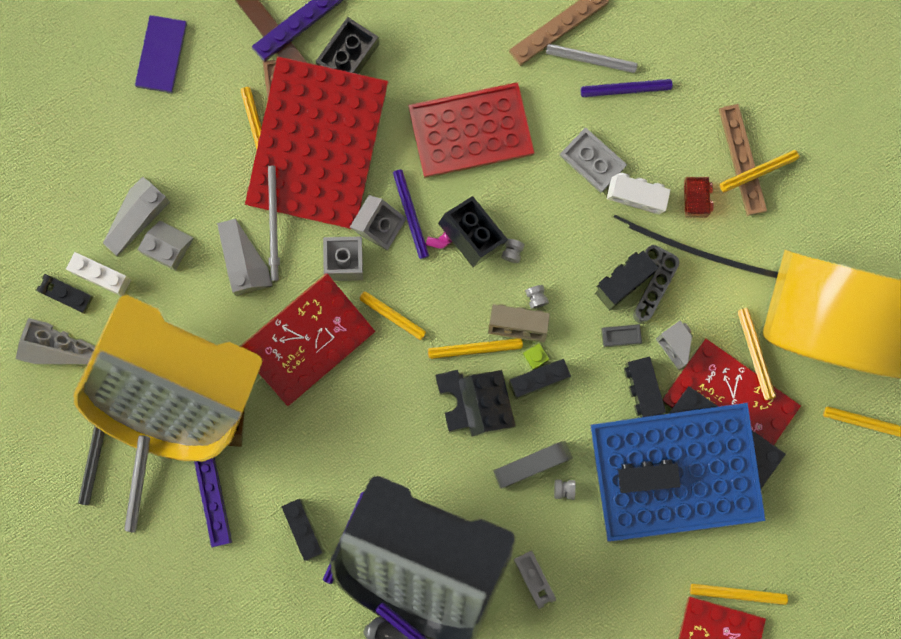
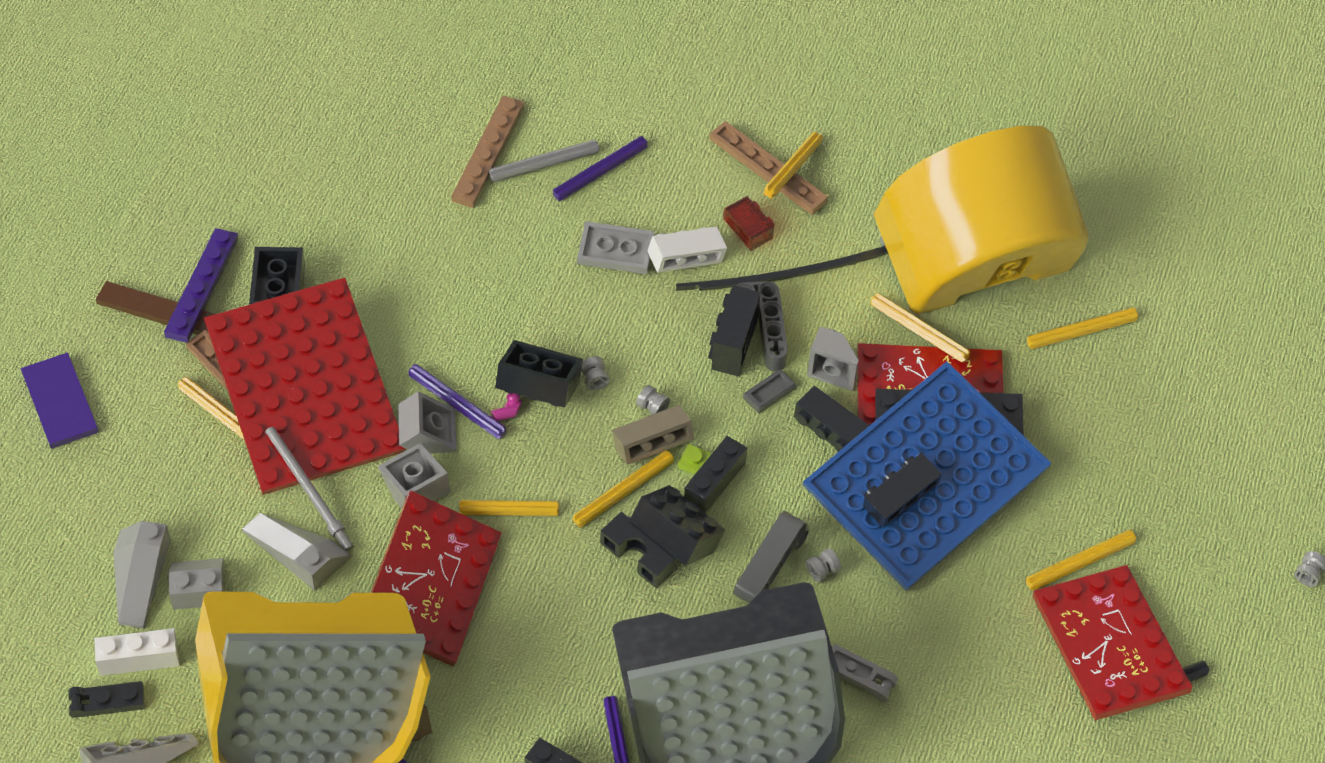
camera: 35 degrees left, 25 degrees down
red plate [408,82,534,178] -> none

